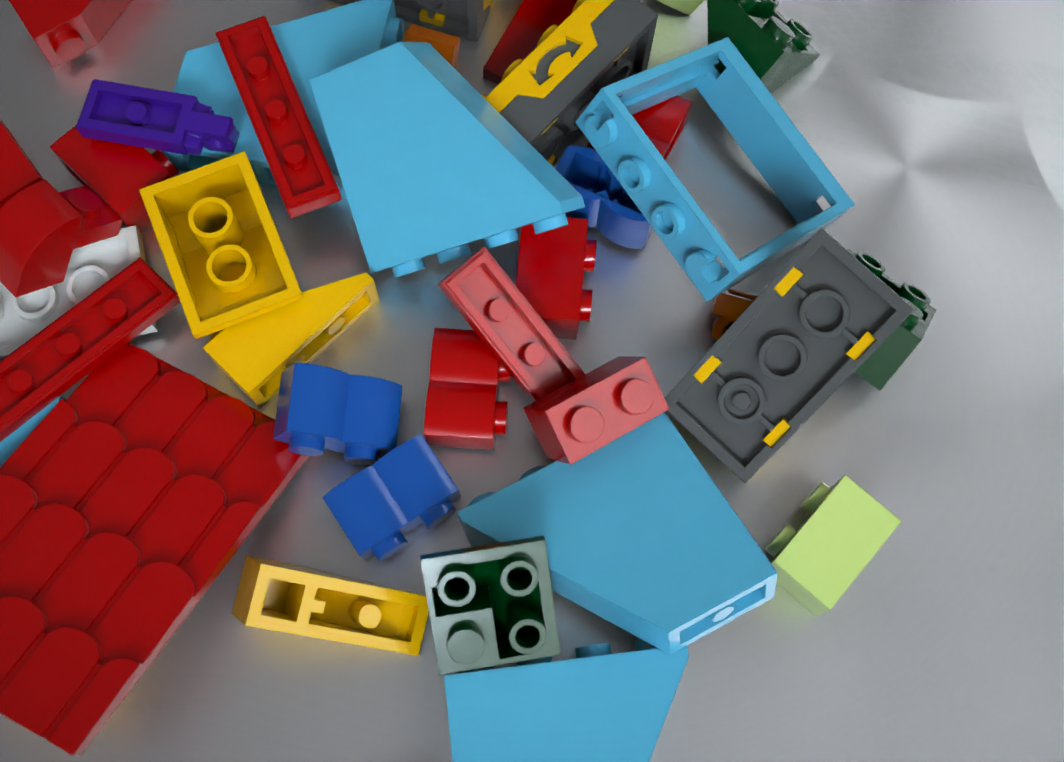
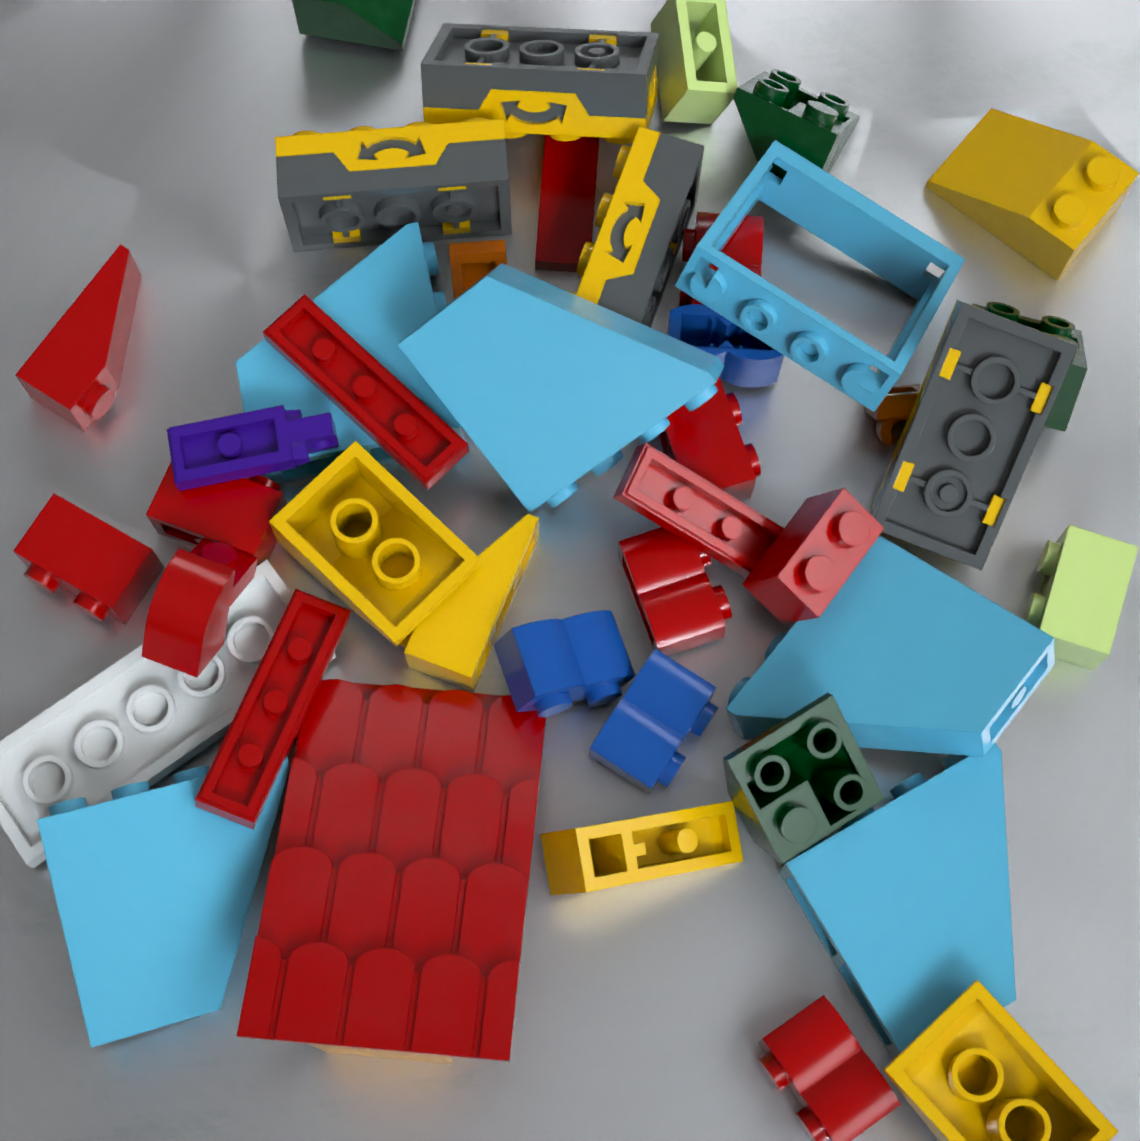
camera: 20 degrees left, 0 degrees up
none -> yellow slope [925,108,1139,281]

